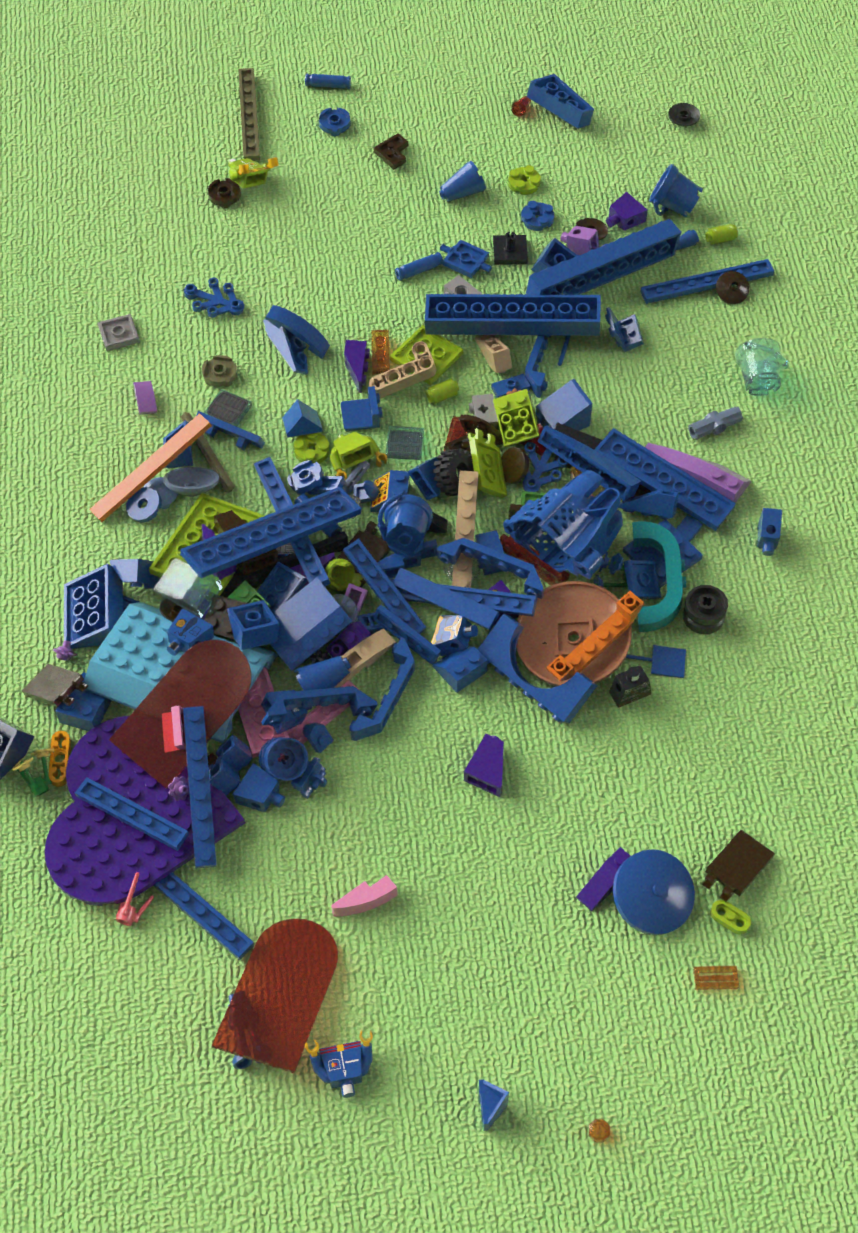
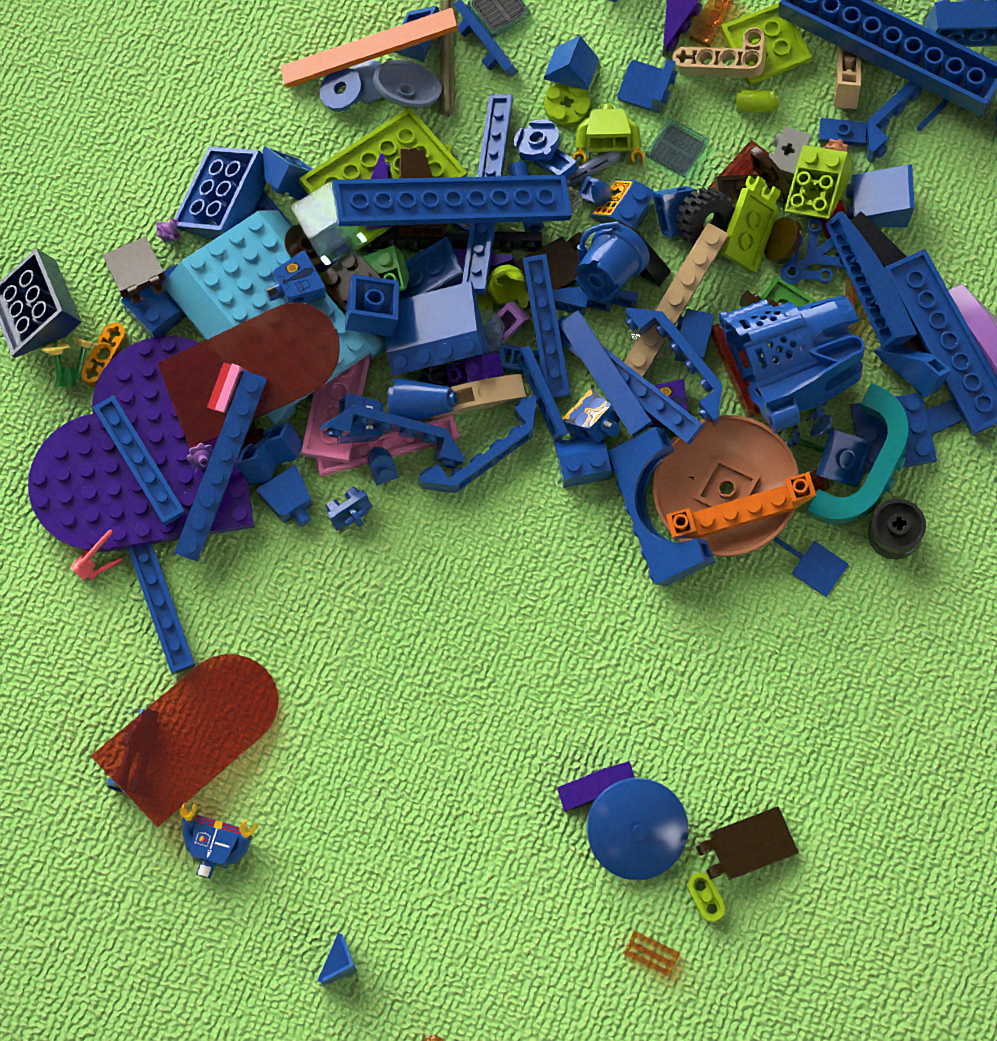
camera: 30 degrees right, 15 degrees up
blue wheel [259,737,309,781] -> none
bright pink slope [331,875,397,917] -> none
dark purple slope [464,734,504,797] -> none
black torso [609,666,651,708] -> none

